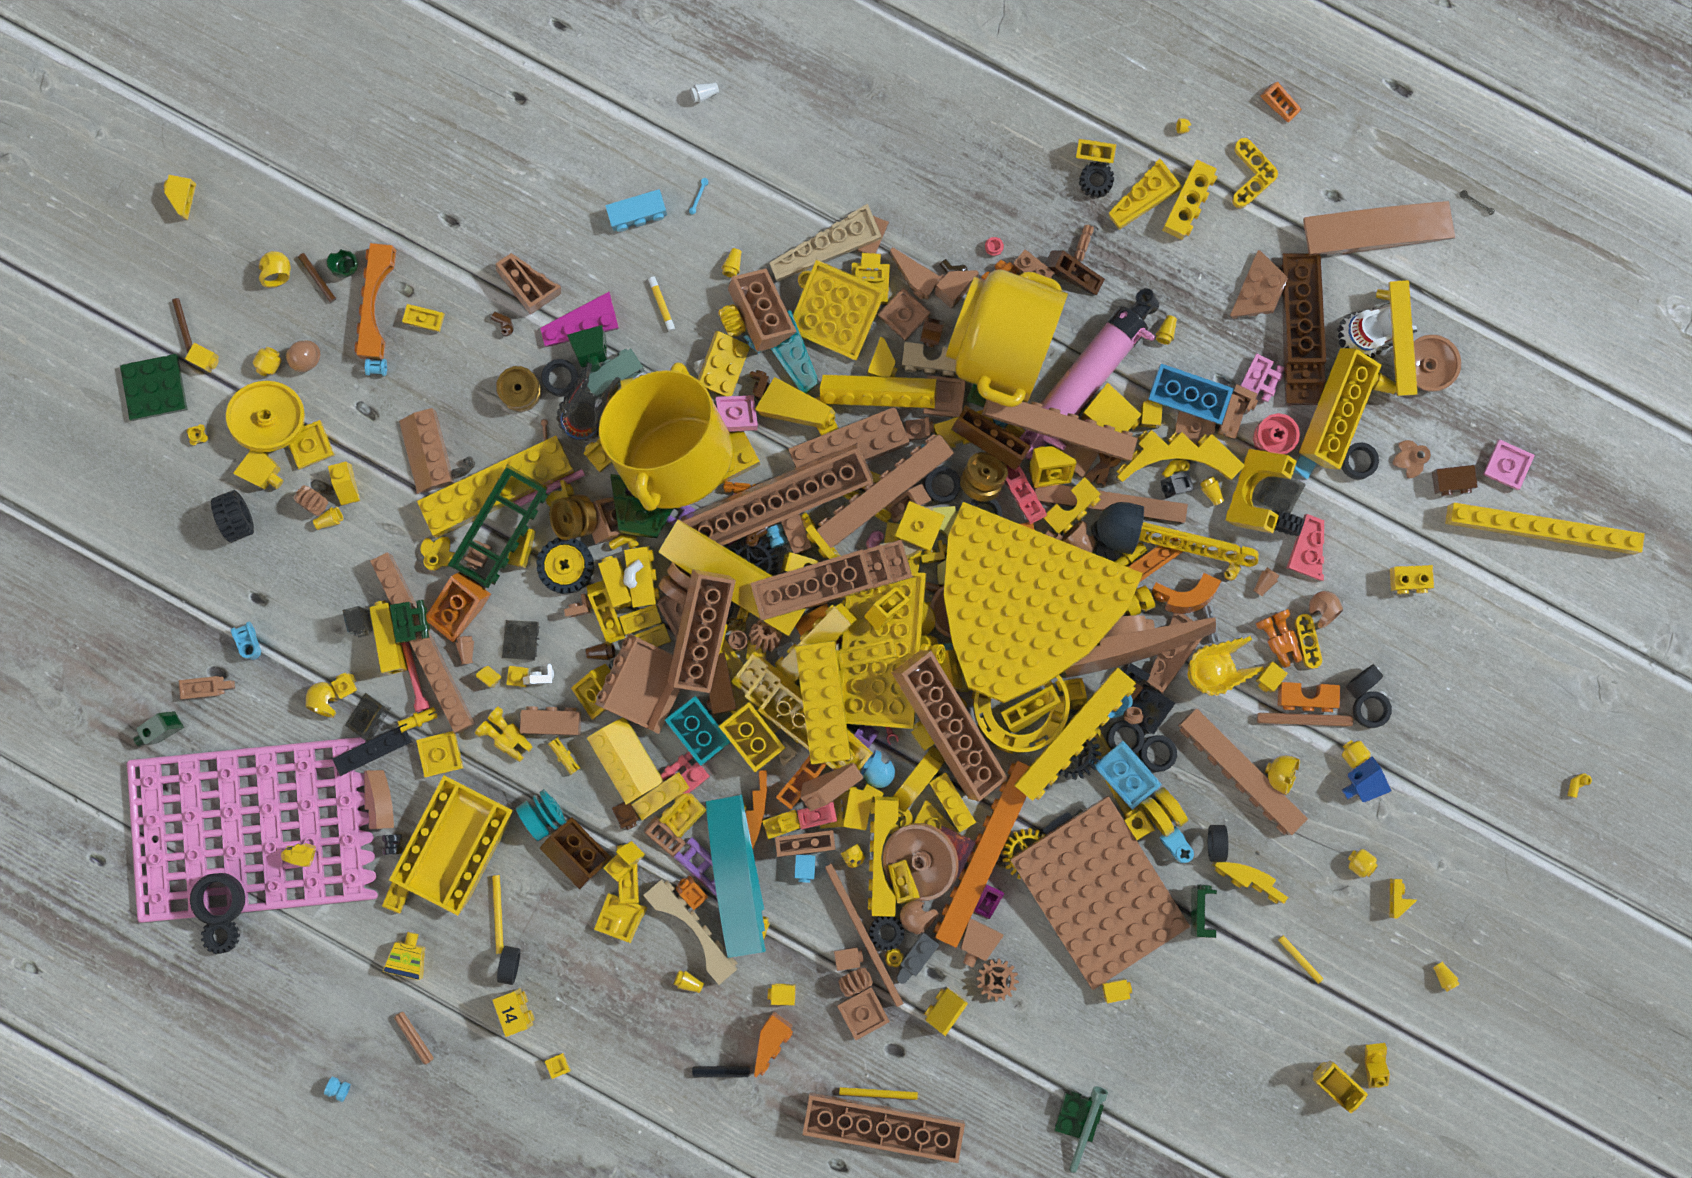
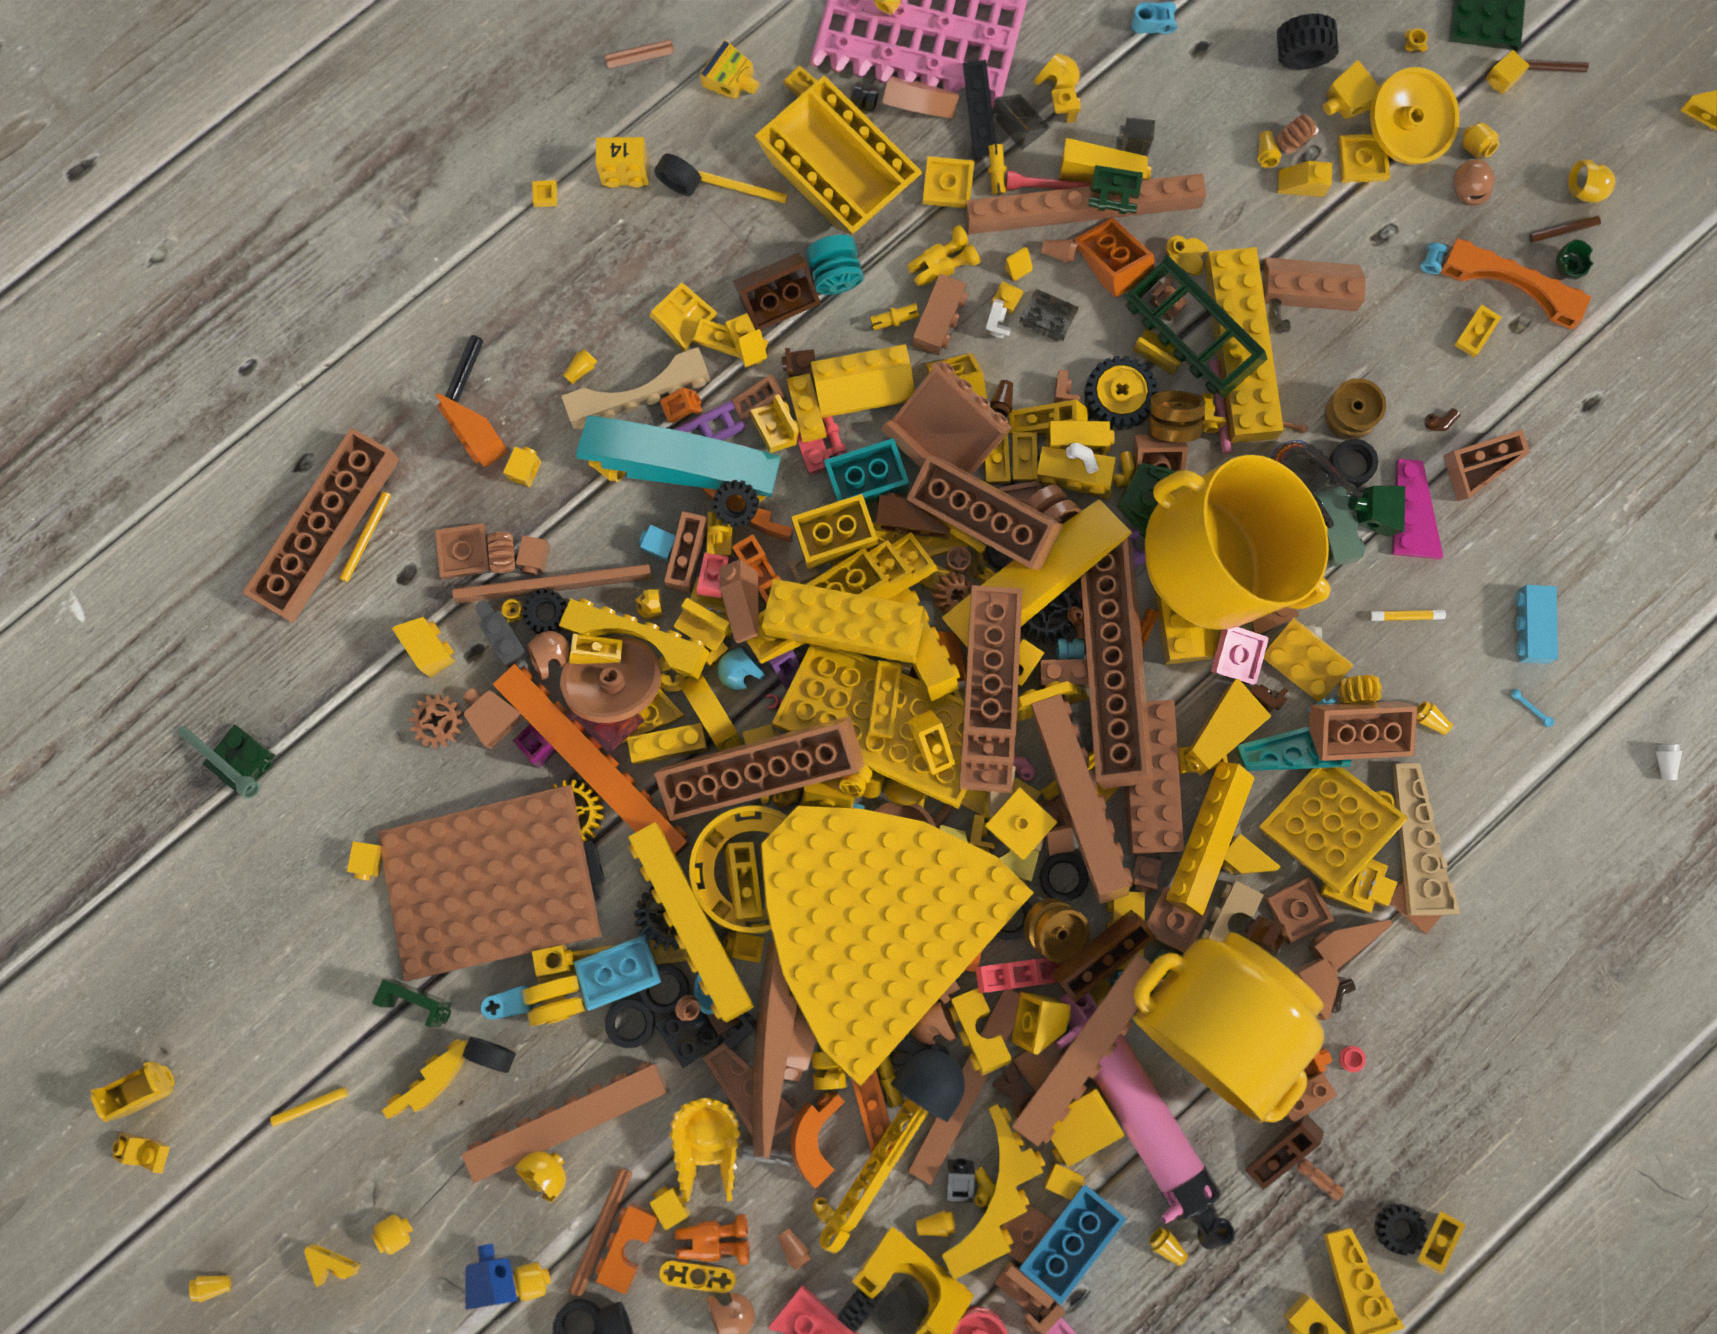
camera: 110 degrees right, 5 degrees down
none -> black tyre [712,479,759,527]

